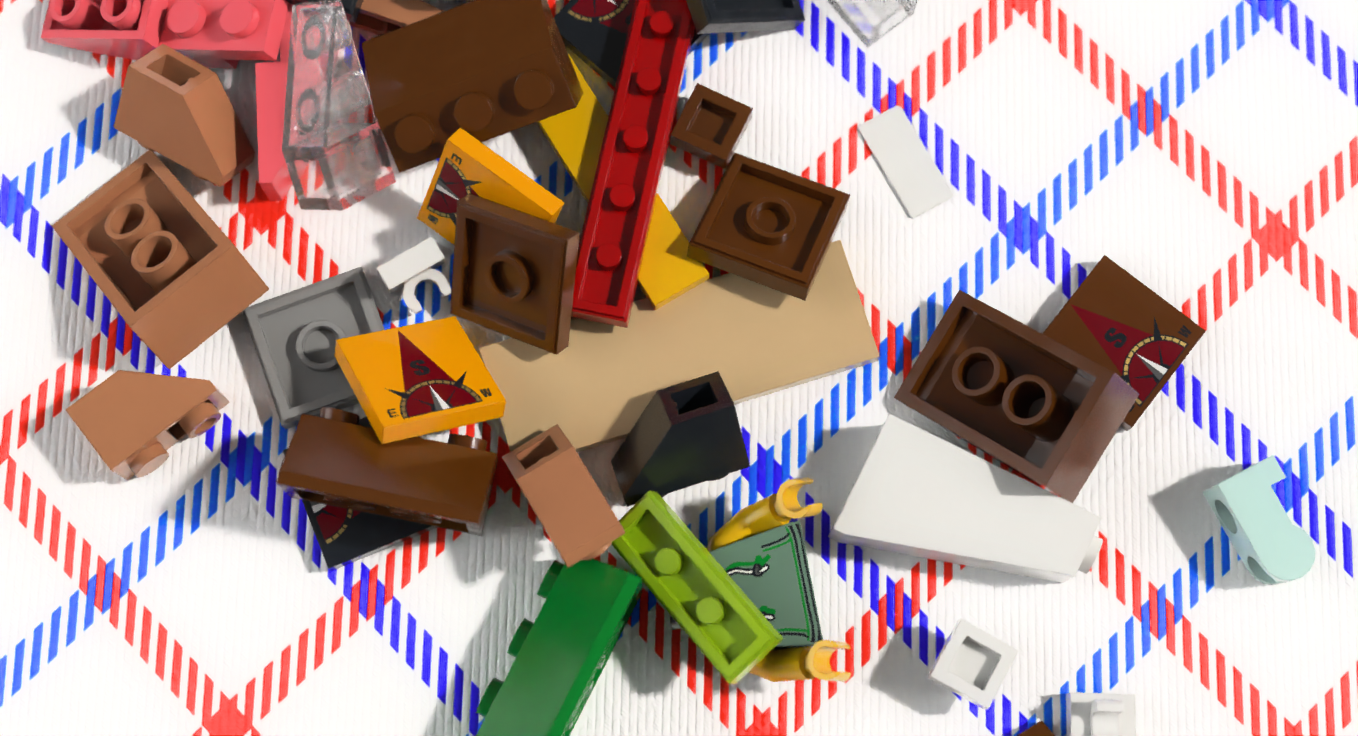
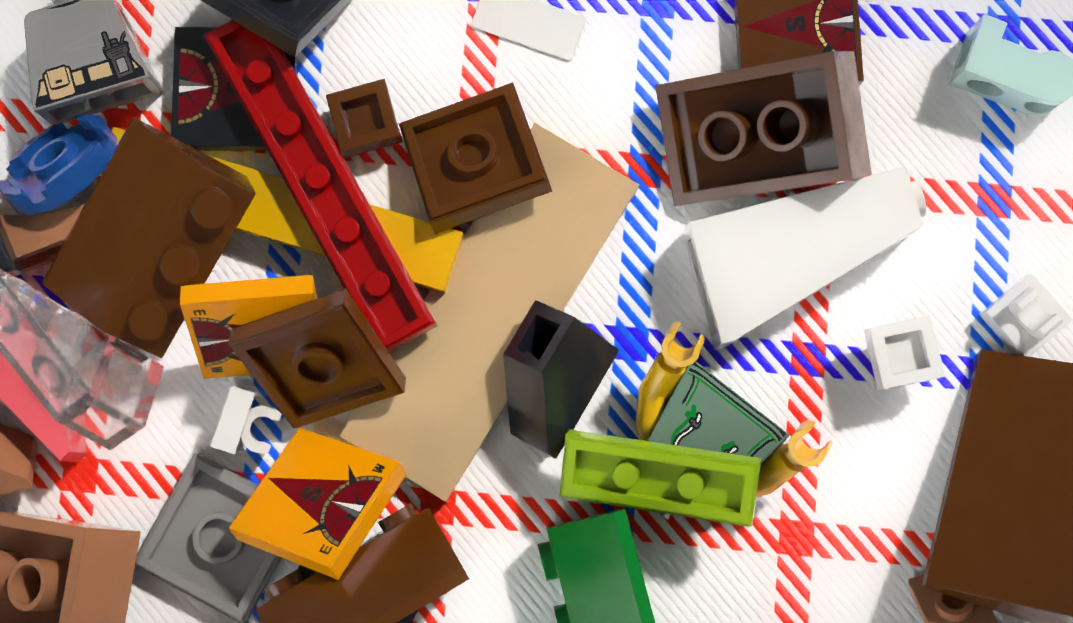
camera: 40 degrees left, 5 degrees up
nougat slope [502,424,626,567] -> none

